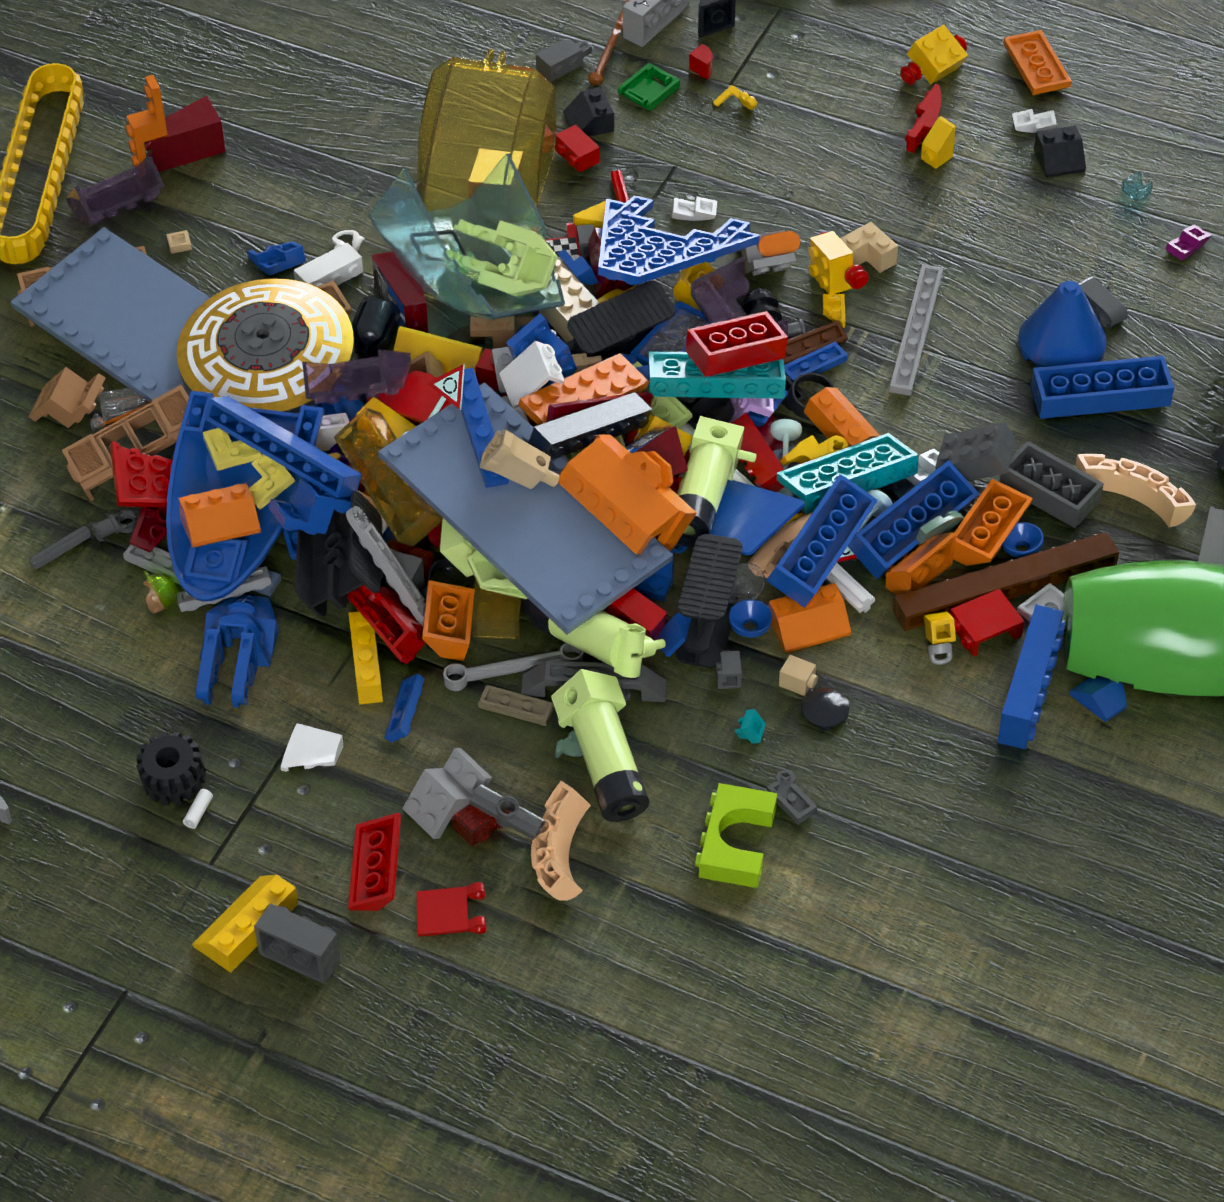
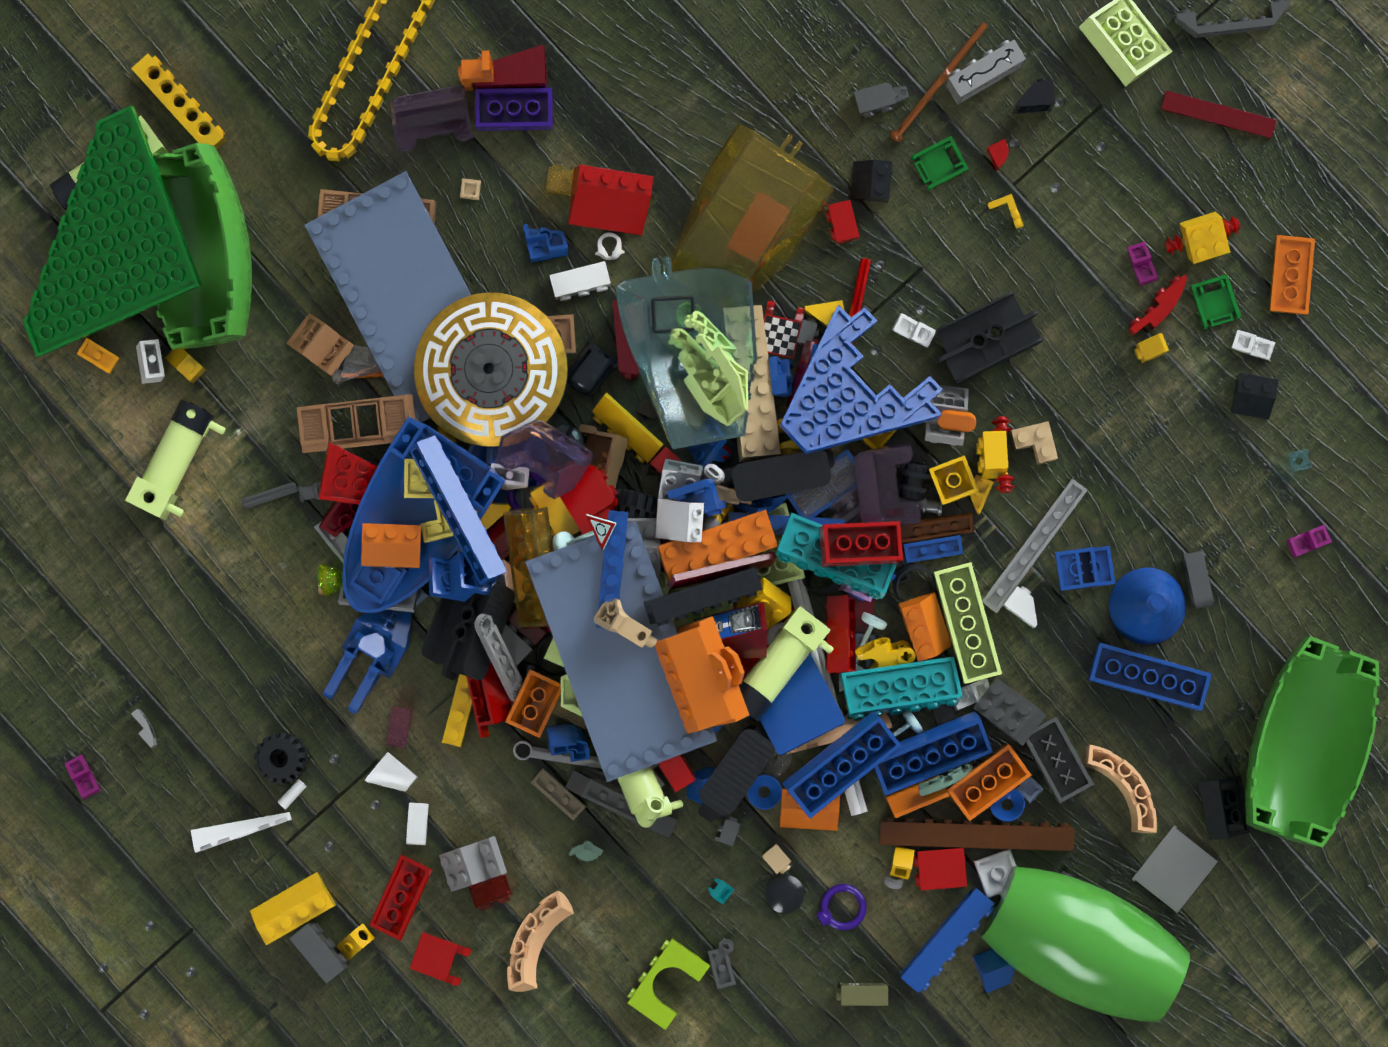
camera: 25 degrees right, 35 degrees up
blue plate [384,673,425,743] -> none
dark grey piece [469,784,545,840] -> none
yellowish green piece [551,669,650,822] -> none
none -> white wedge [191,812,292,853]
none -> yellow bracket [336,924,375,960]
none -> clear pink slope [387,707,412,748]
none -> white slope [406,803,429,845]
none -> dark purple brick [475,88,553,131]
none -> clear yellow brick [544,165,574,196]
none -> blue brick [546,724,590,762]
none -> red slope [568,165,653,236]
none -> dark purple piece [816,884,867,931]
none -> olive brick [836,983,888,1006]
none -> yellow brick [929,455,979,505]
none -> yellowish green brick [933,562,1002,684]
none -> black piece [935,292,1043,385]
none -> white slope [1003,586,1037,628]
none -> sand blue plate [1017,776,1044,803]
none -> blue bracket [1055,546,1116,591]
none -> magenta slope [1127,241,1158,286]
none -> green container [1190,274,1241,329]

